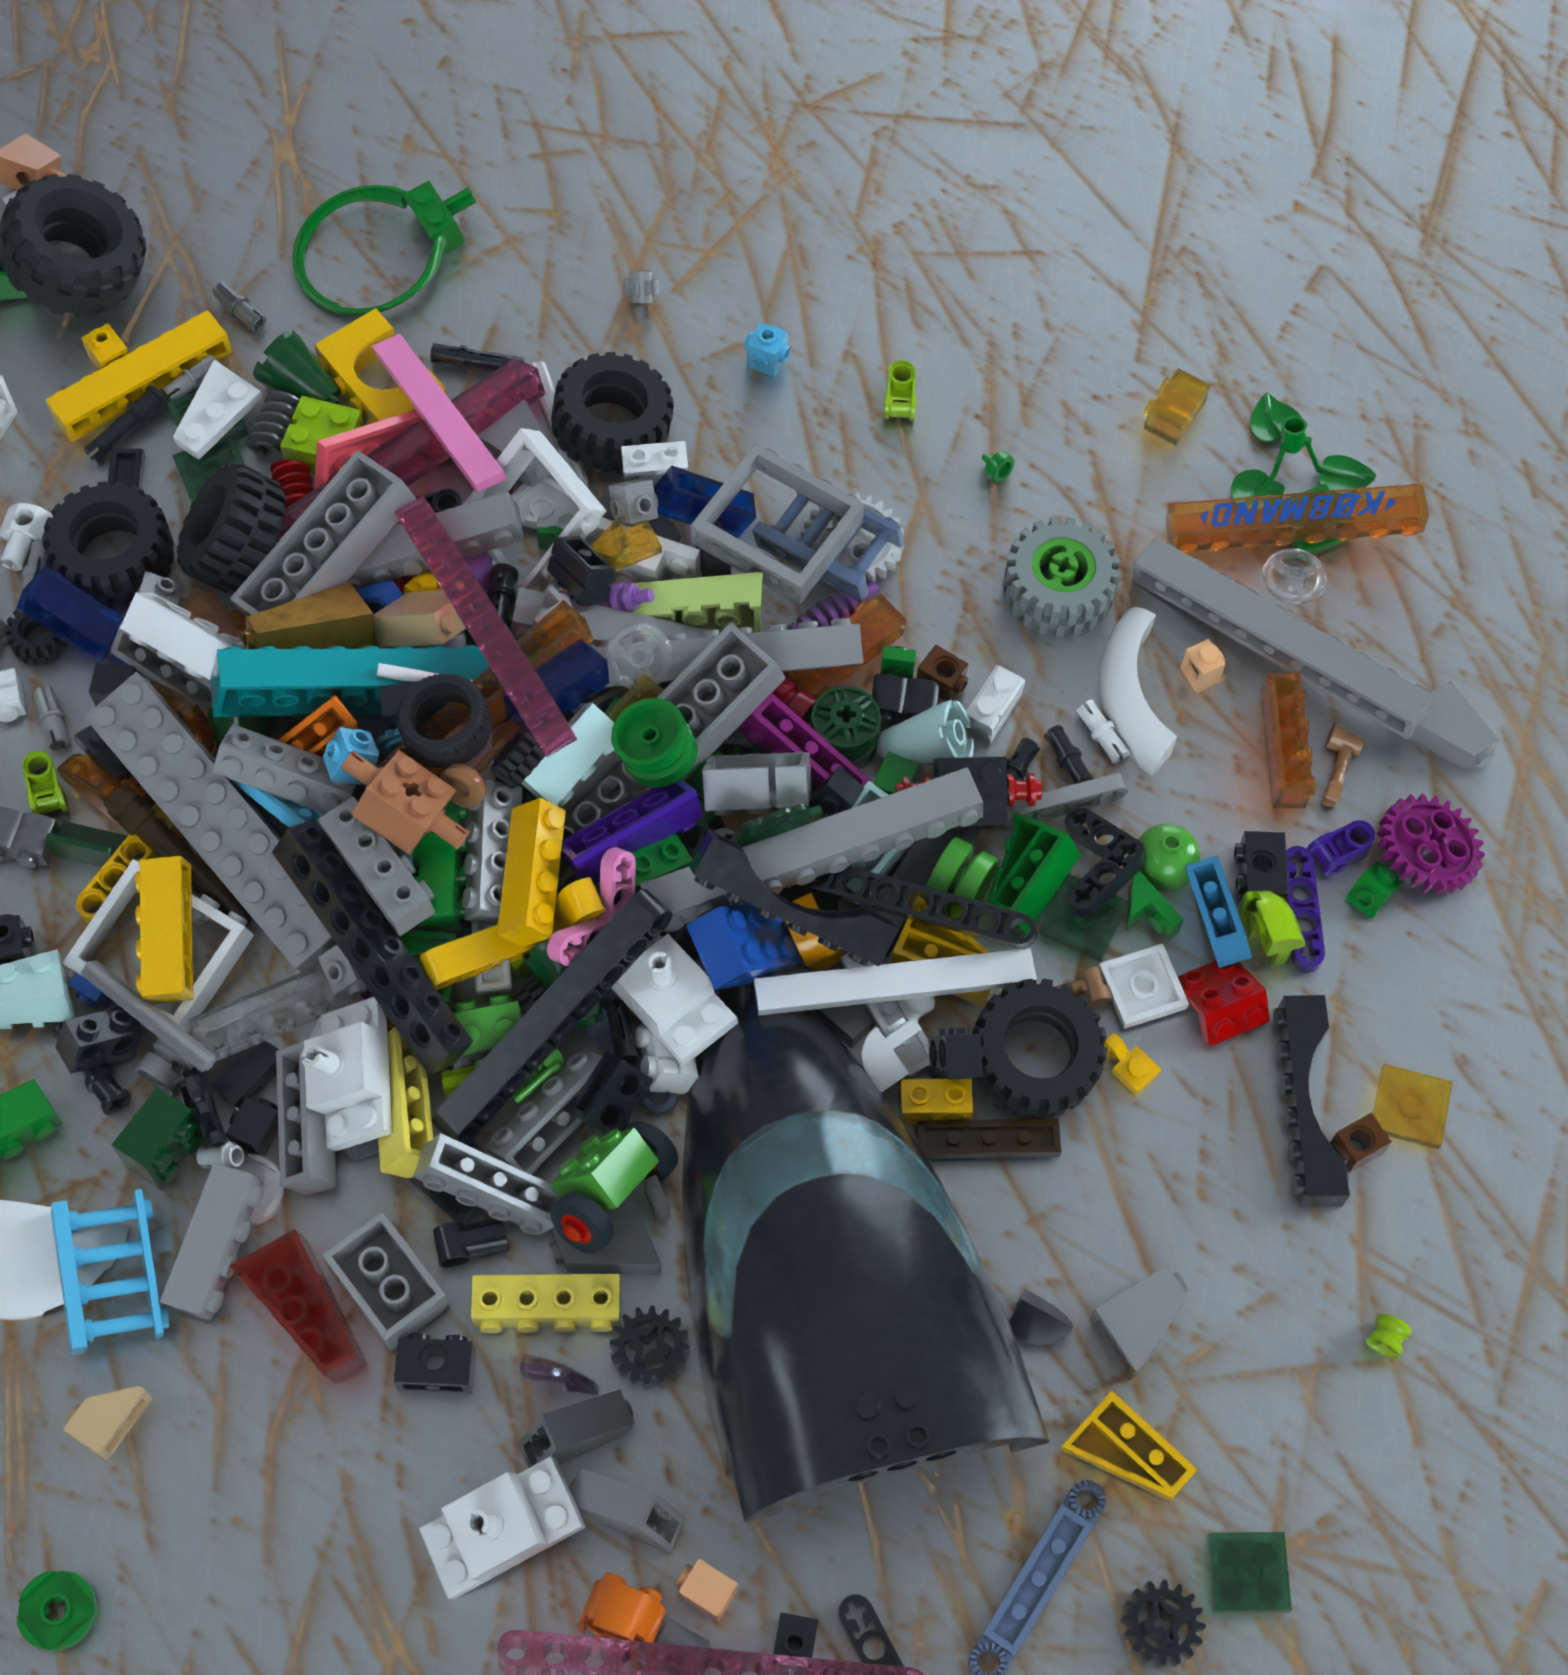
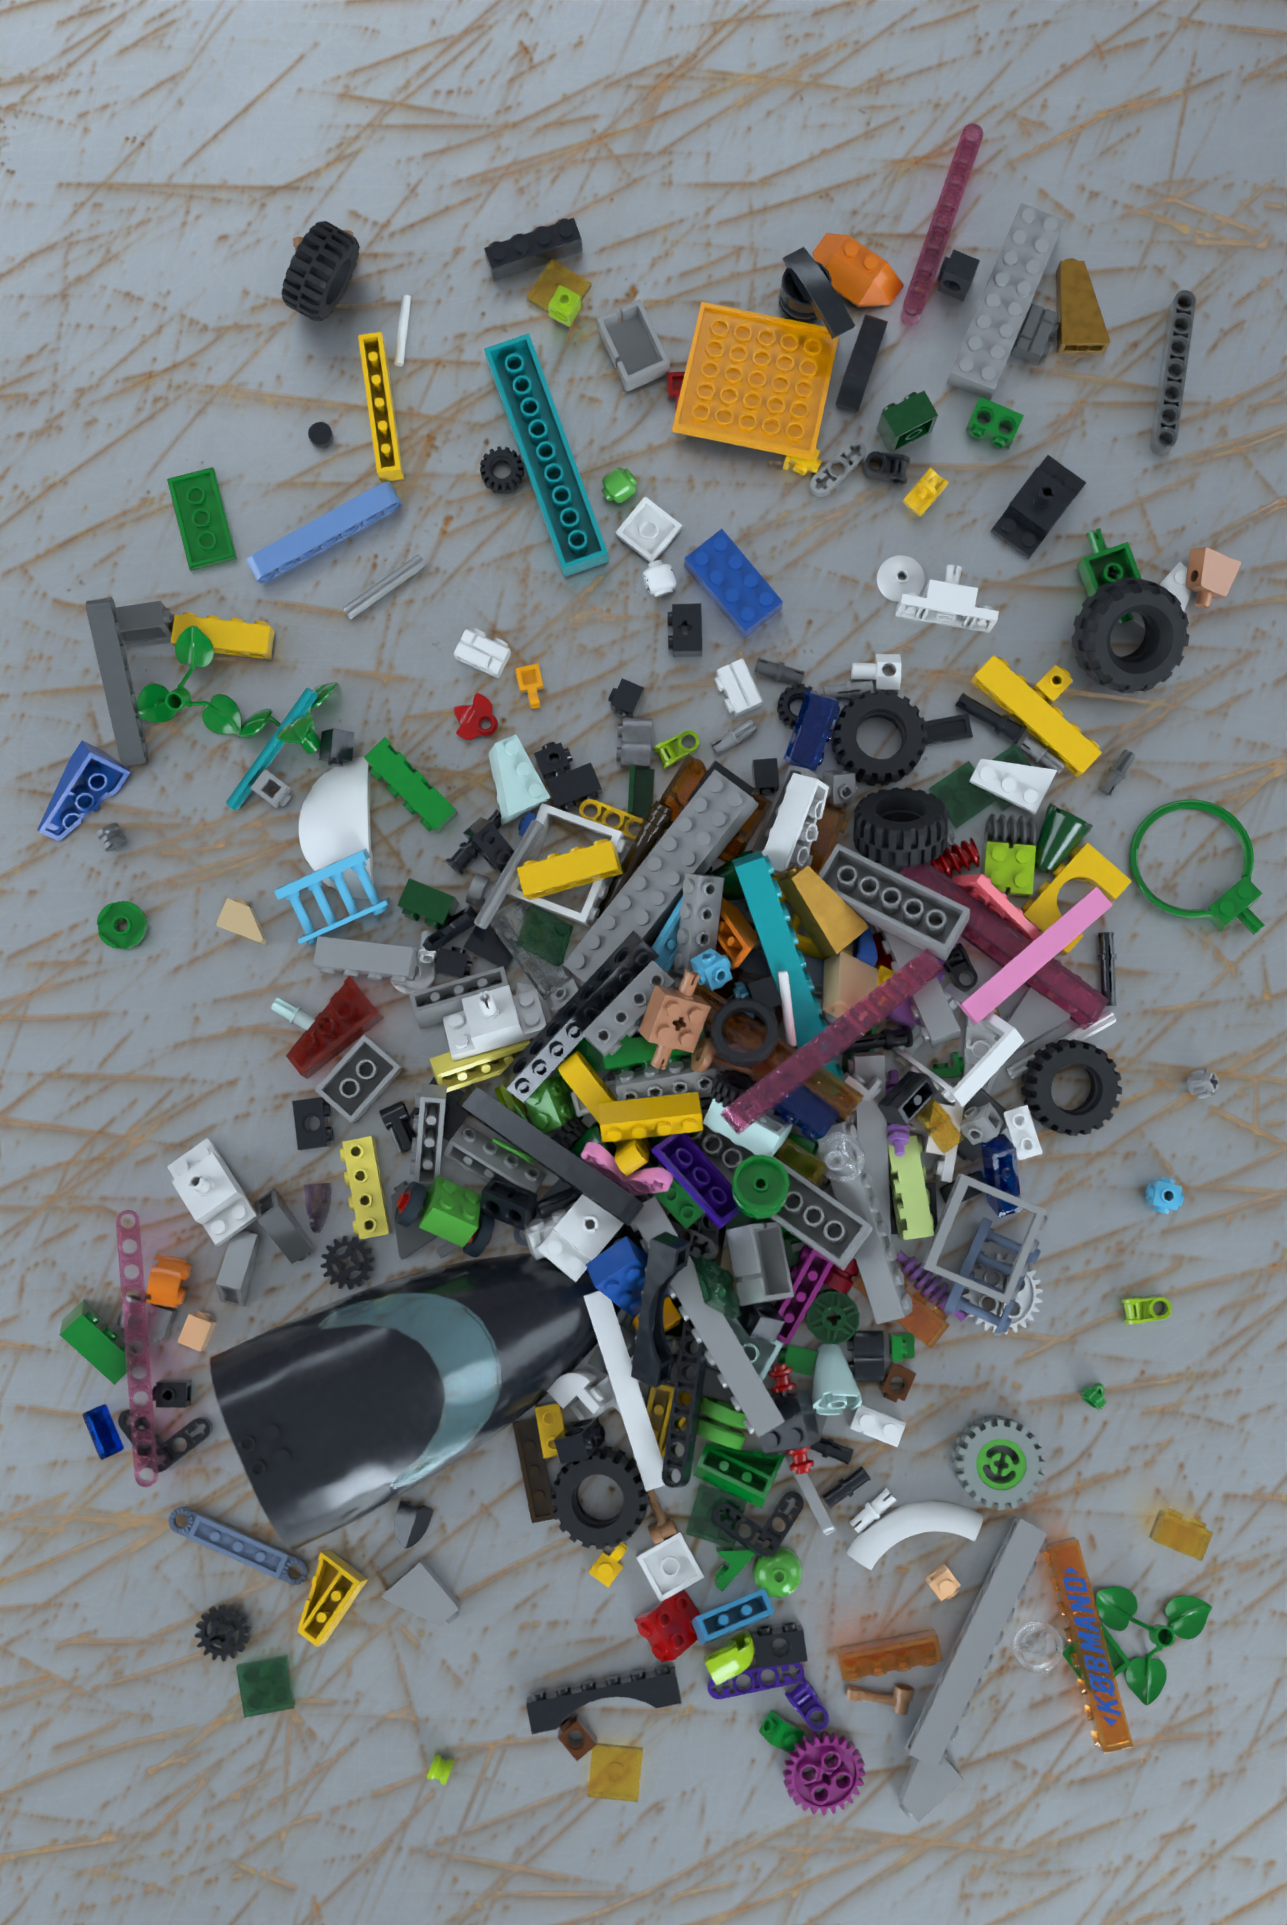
camera: 85 degrees right, 20 degrees up
none -> light aqua axle [271,998,319,1033]
none -> clear green plate [516,904,573,967]
none -> black brick [546,762,602,812]

